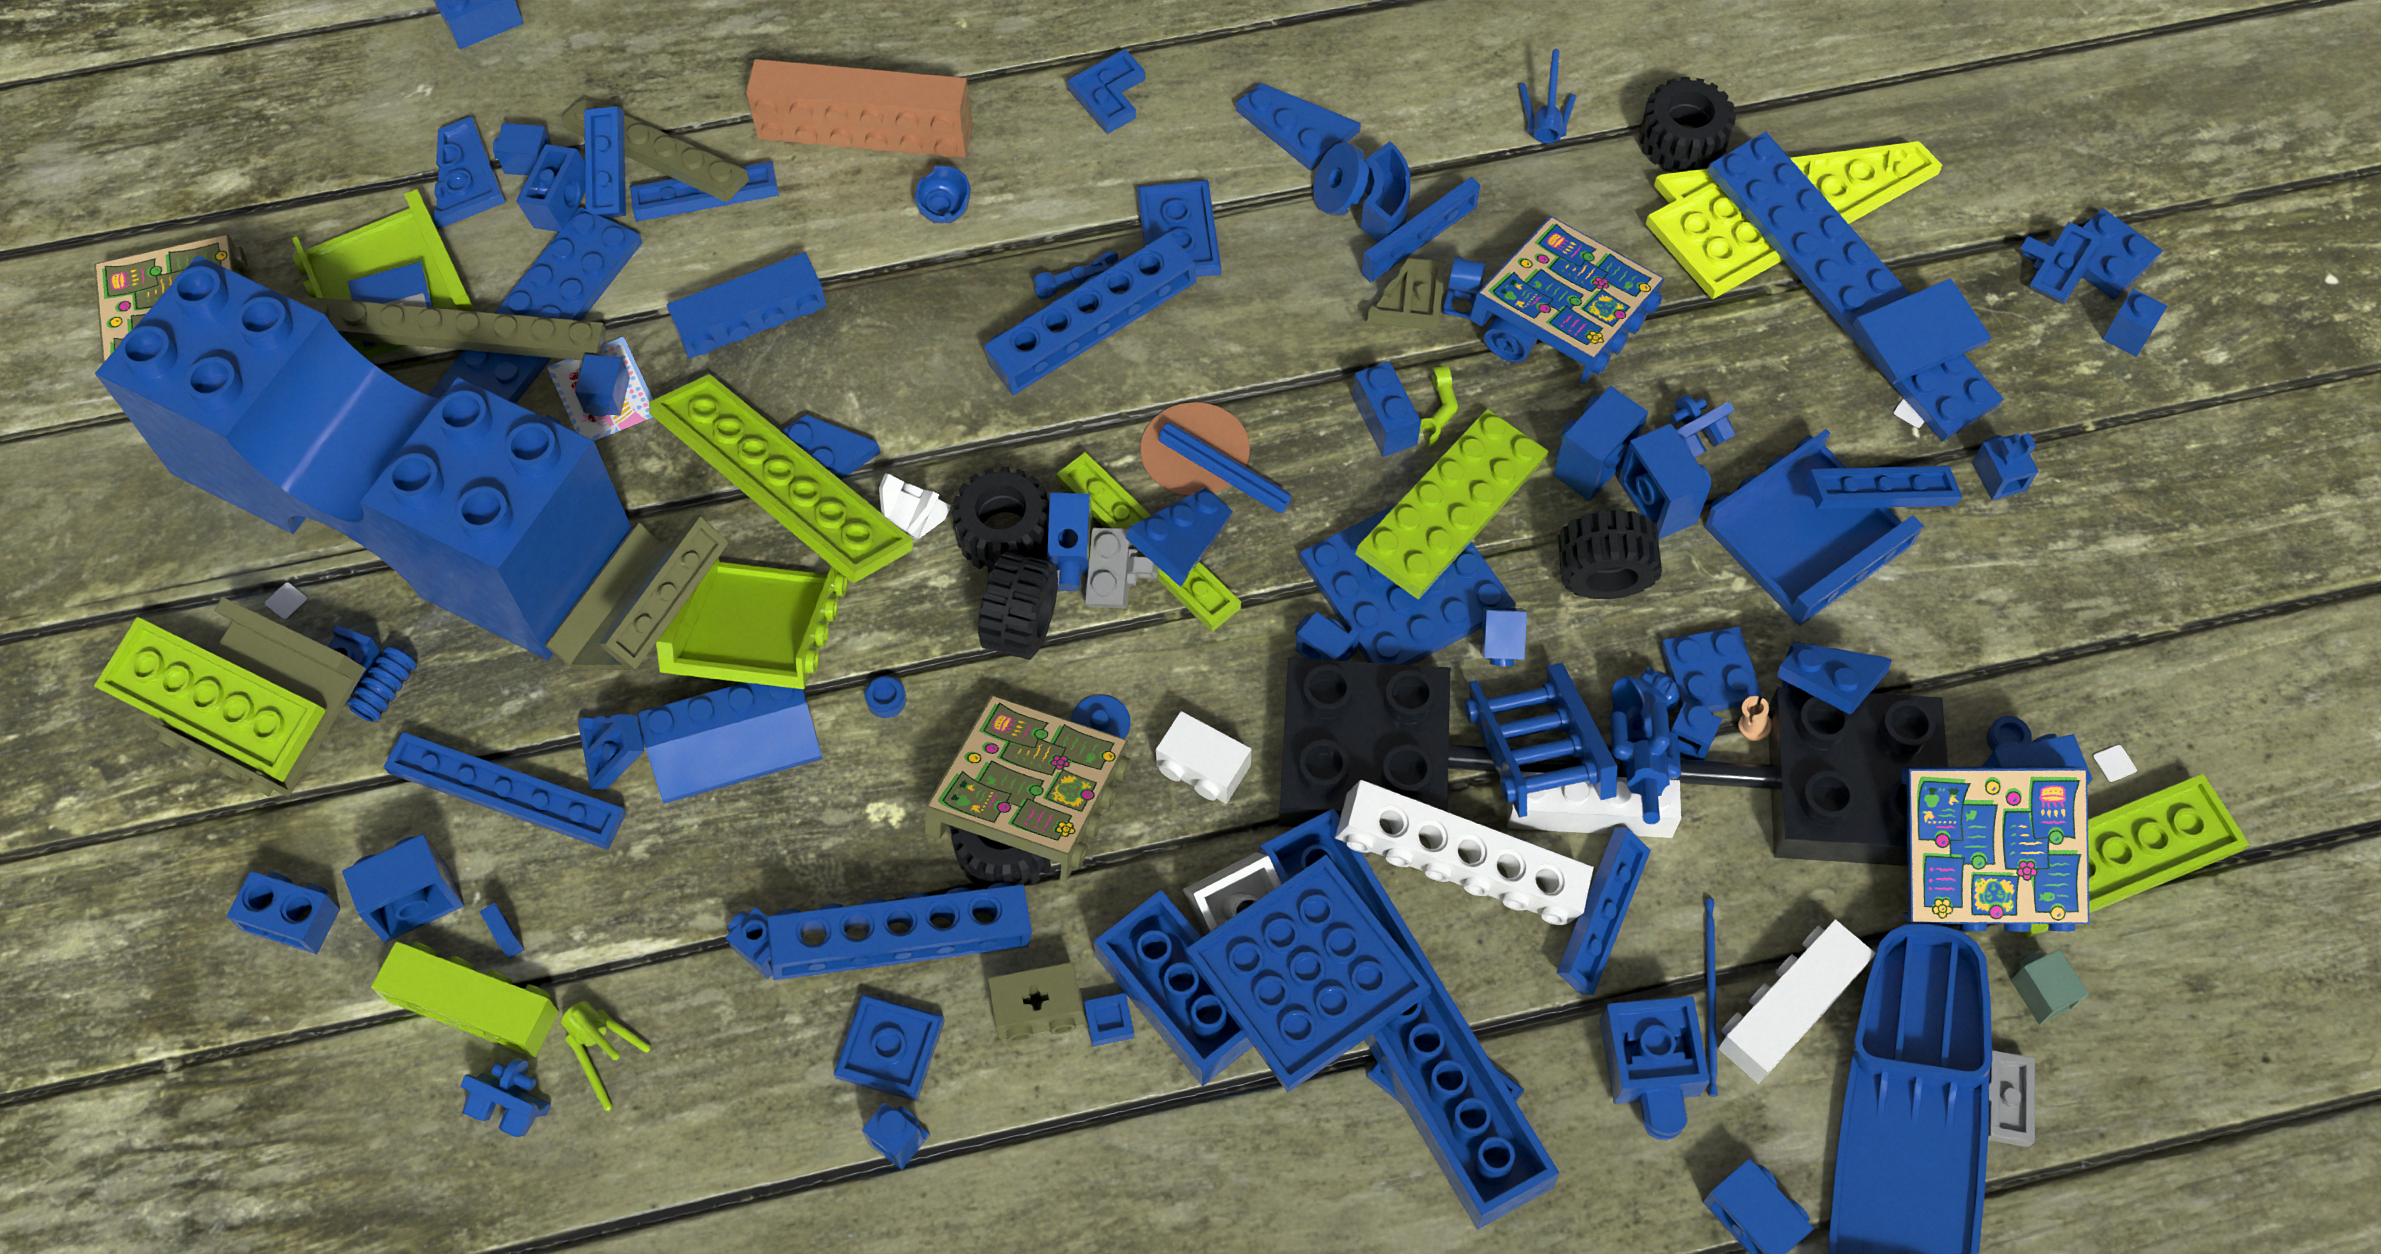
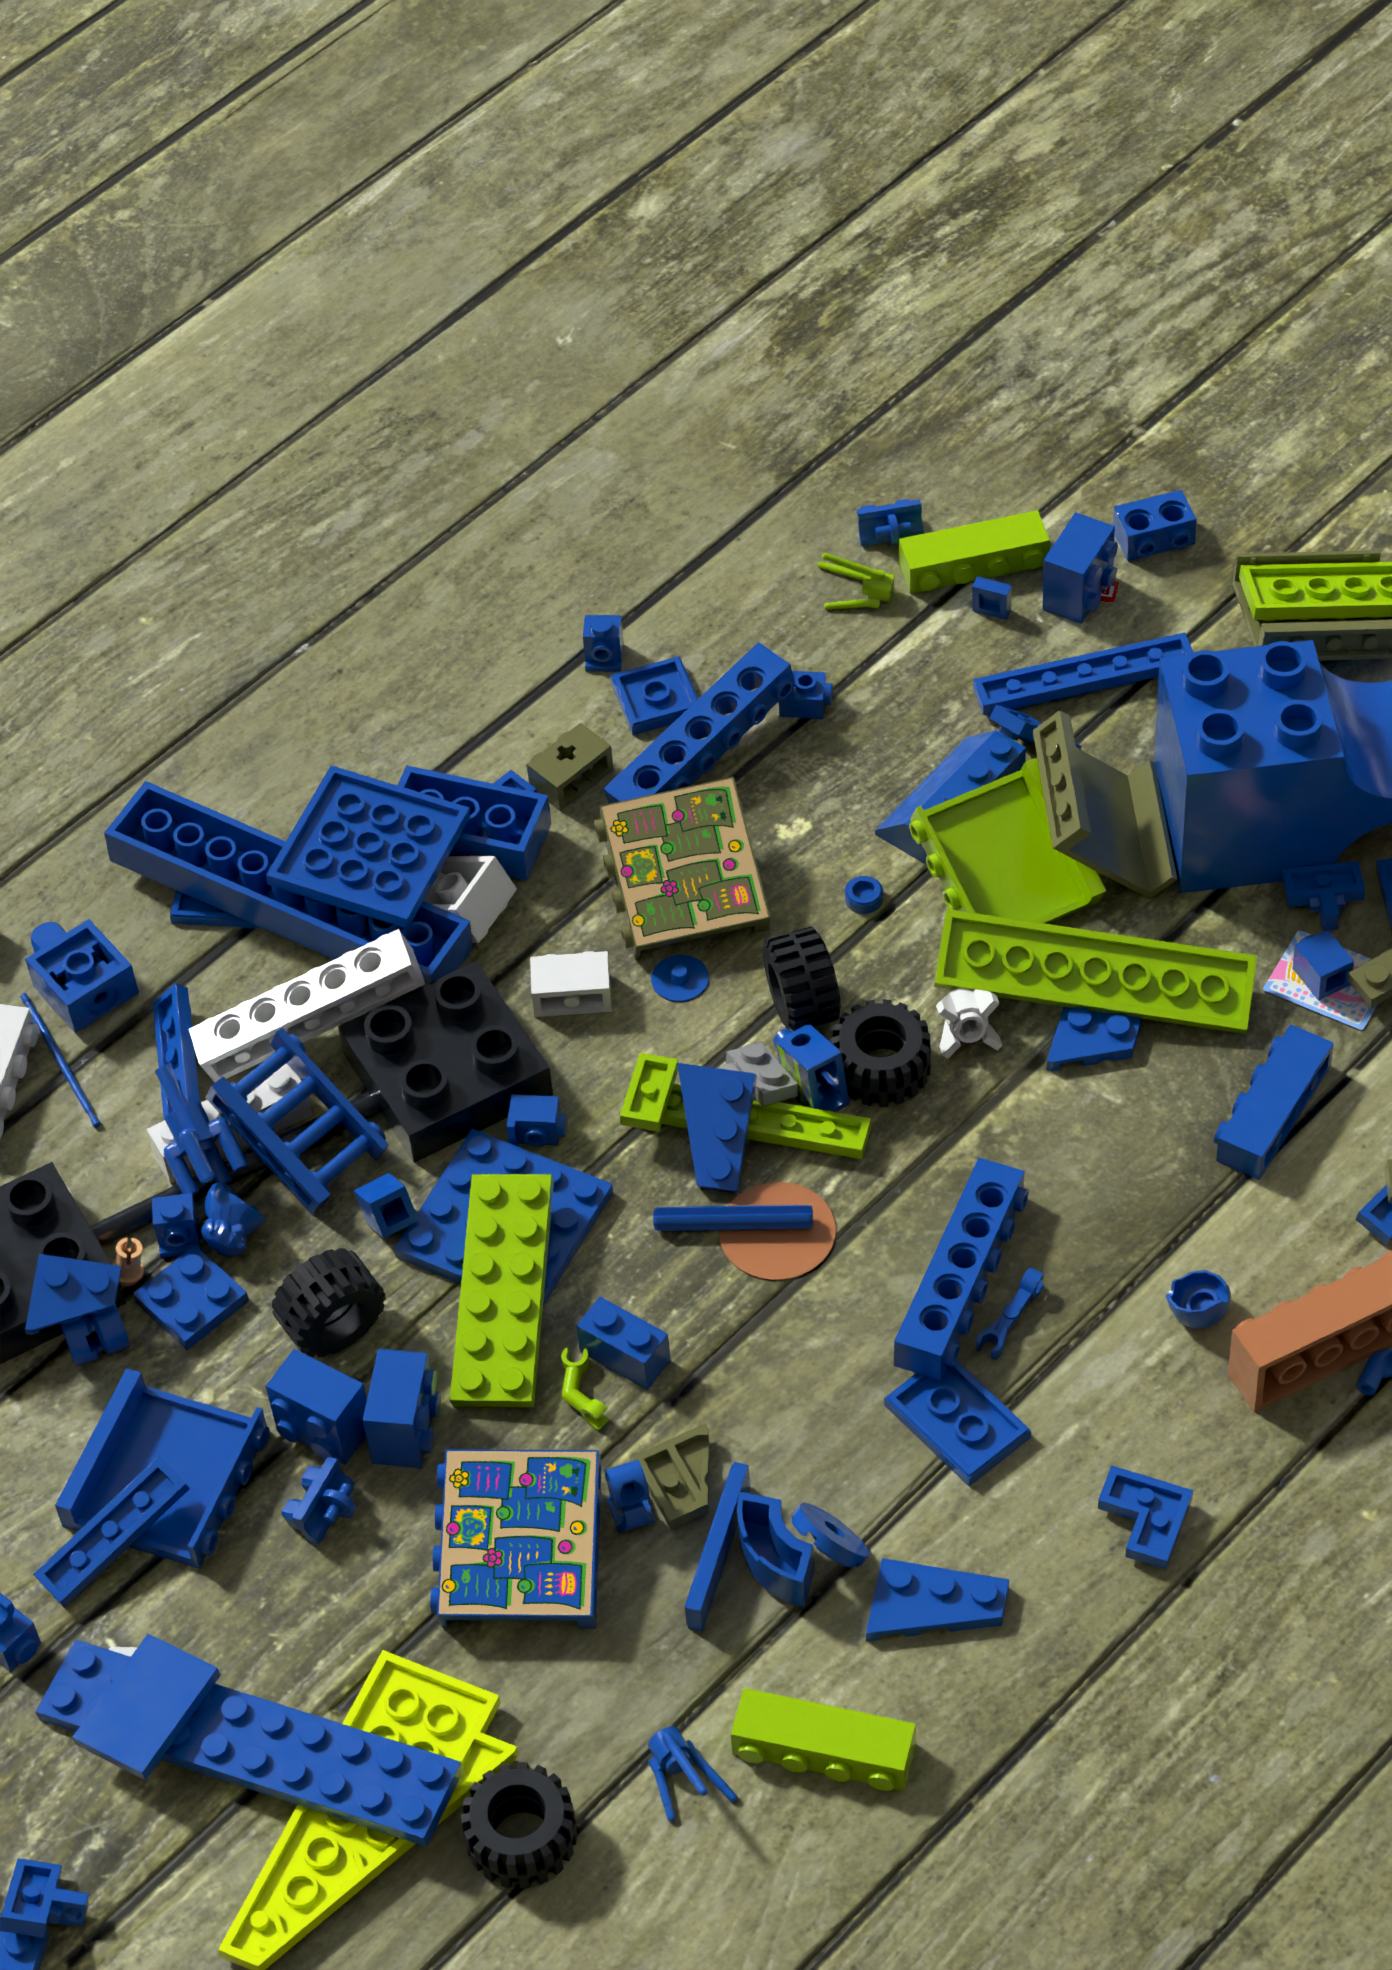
camera: 150 degrees right, 10 degrees down
none -> lime plate [620,1053,678,1132]
none -> lime brick [730,1688,916,1791]

